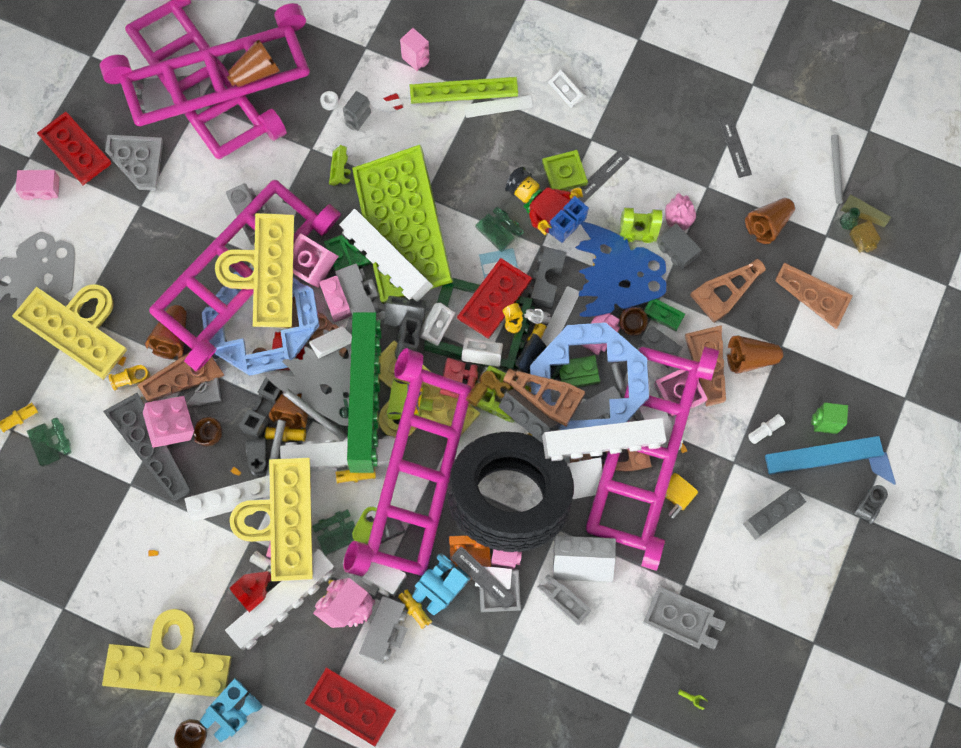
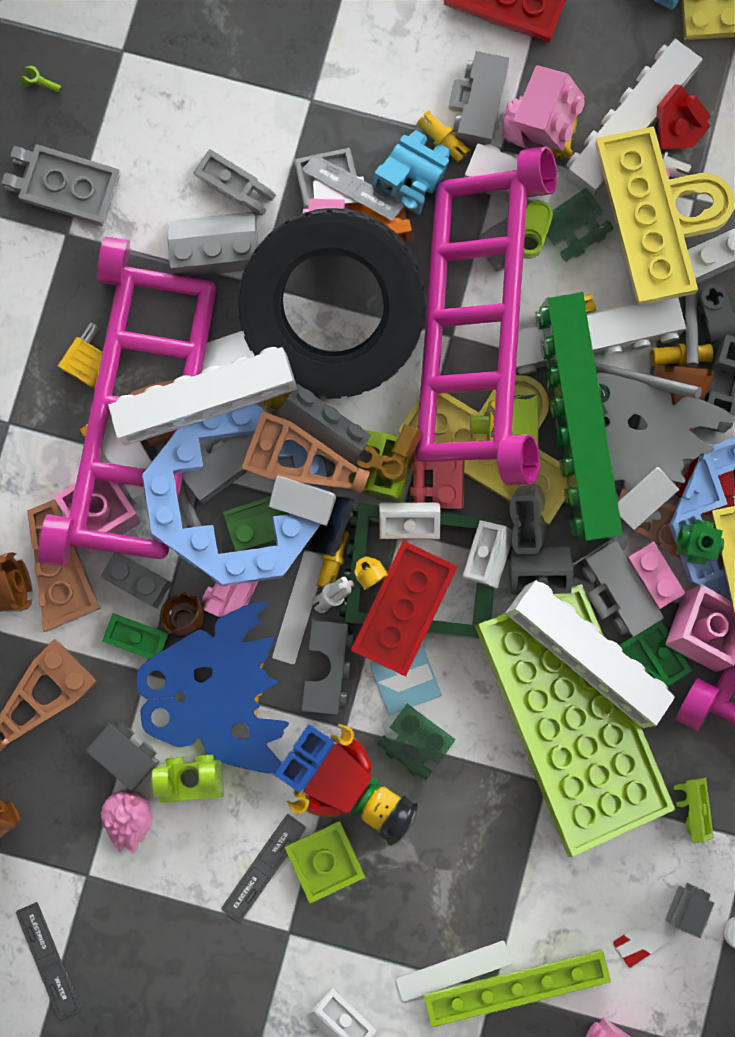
camera: 175 degrees right, 10 degrees up
none -> white slope [269,475,336,526]
none -> green brick [676,519,724,565]

